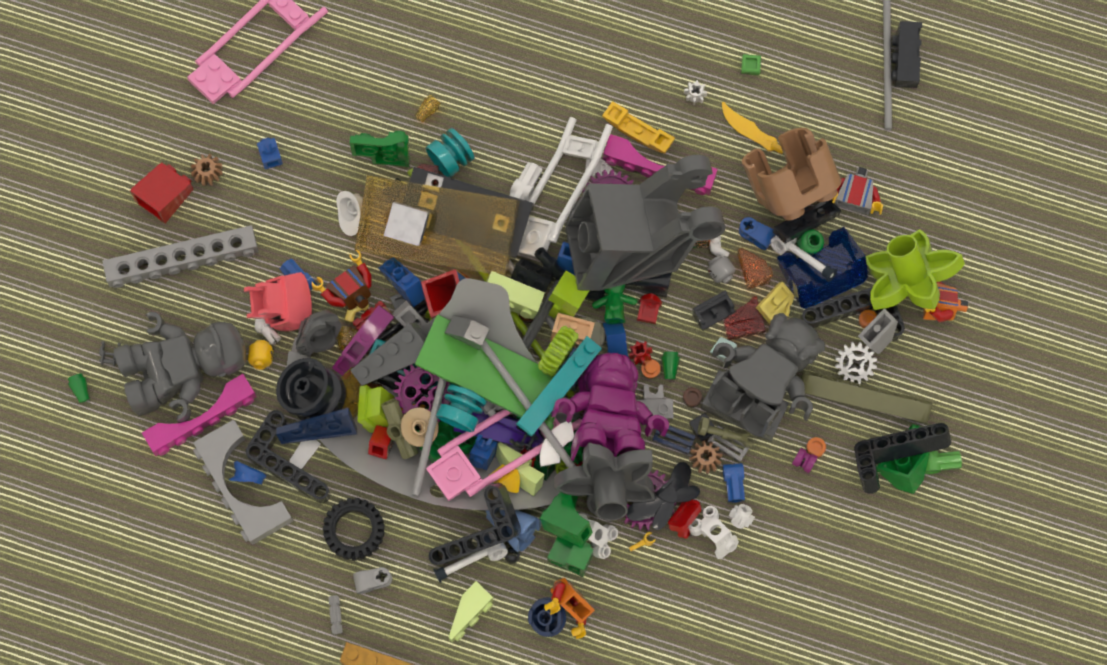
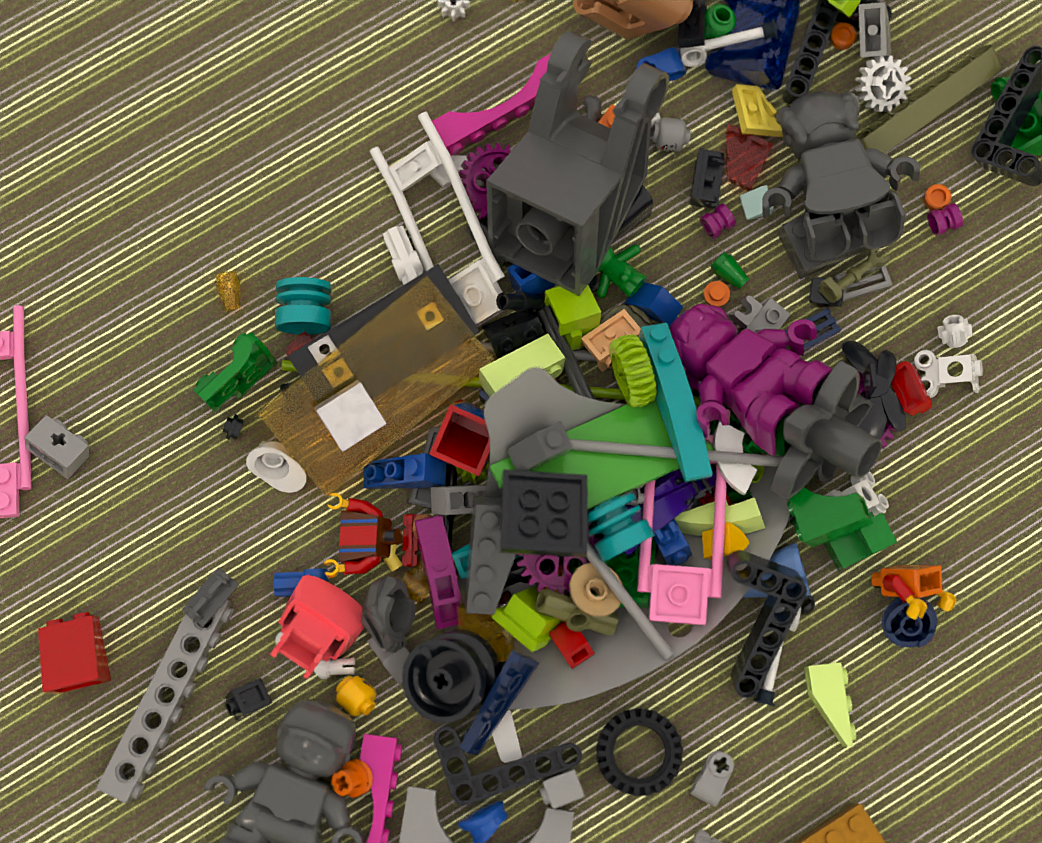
camera: 50 degrees left, 5 degrees up
medium nougat gear [191,153,223,186] -> none
blue brick [257,138,283,170] -> none
yellow slope [602,101,675,154] -> none
yellow hand [628,532,656,552] -> none
red gear [629,341,653,365] -> none
red tile [637,293,662,325] -> none
reddish brown tile [683,387,702,408] -> none
medium nougat gear [689,441,722,474] -> none
blue piece [723,463,745,503] -> none
clear orange slope [737,248,773,289] -> none
none -> light grey brick [24,415,89,479]
none -> dark grey hinge [182,567,239,627]
none -> black plate [222,414,244,440]
none -> black bracket [225,678,272,721]
none -> orange piece [331,759,373,798]
none -> black plate [500,469,588,558]
none -> light grey brick [539,769,585,809]
none -> magenta wheel [700,203,736,239]

